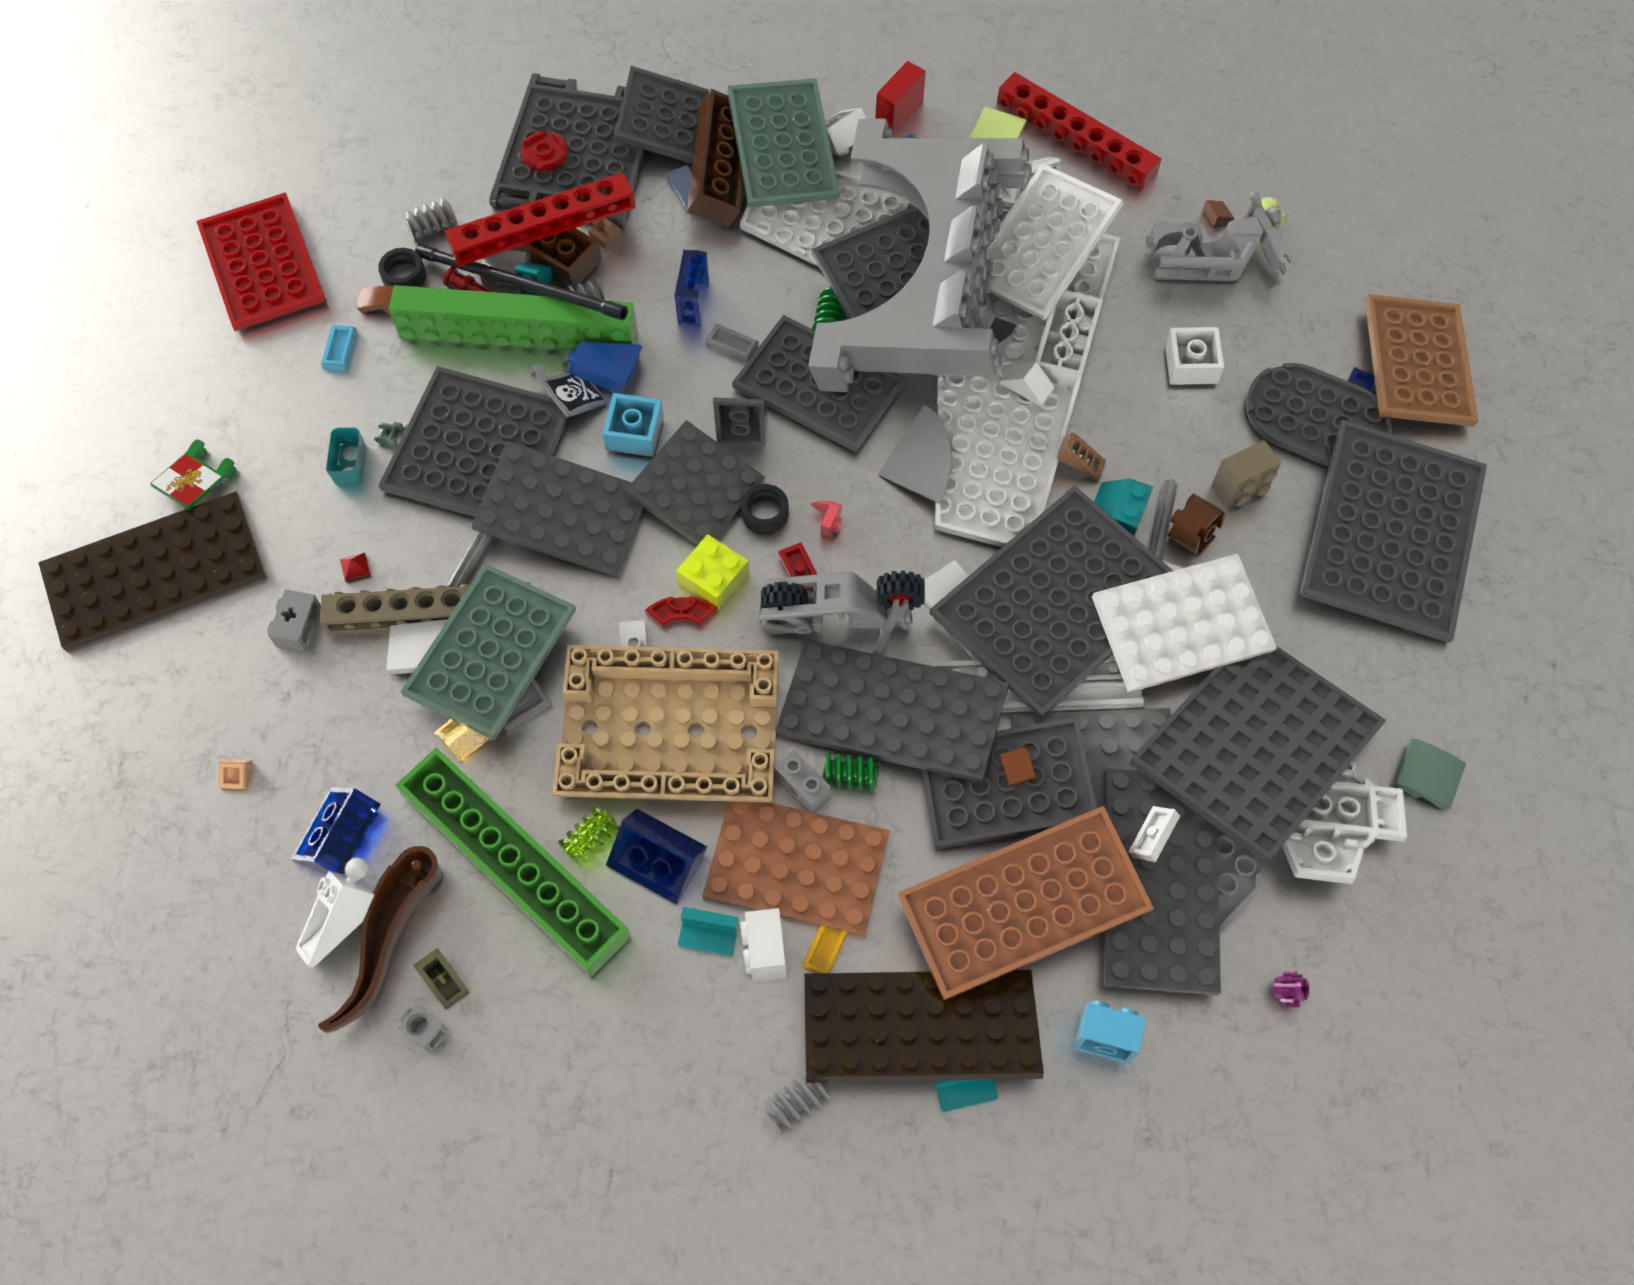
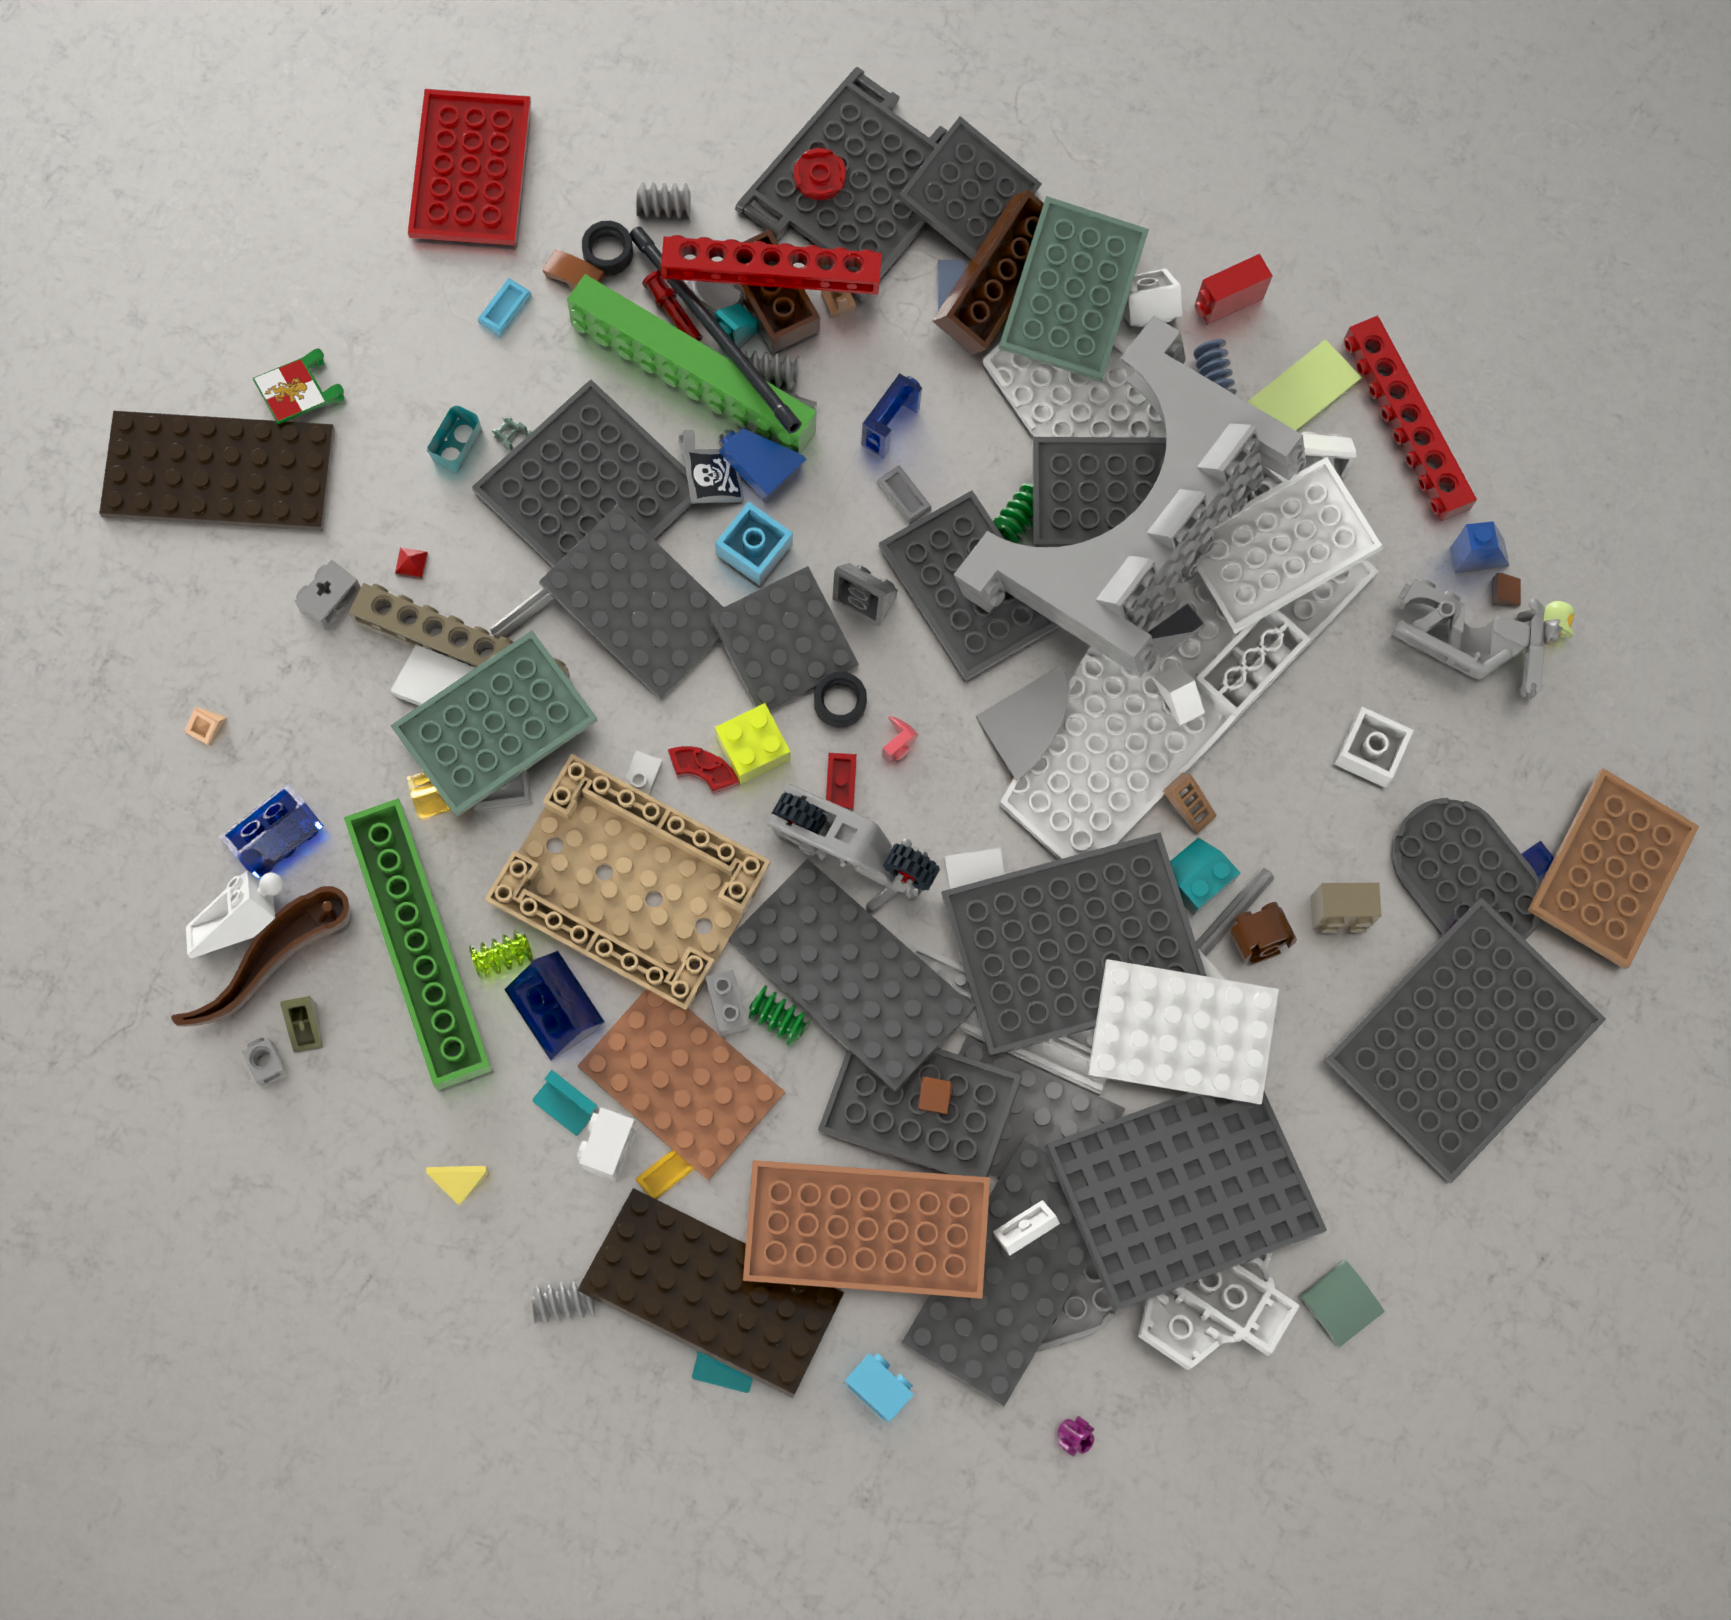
camera: 20 degrees right, 10 degrees up
none -> light yellow slope [426,1166,489,1205]
none -> blue slope [1450,521,1509,573]

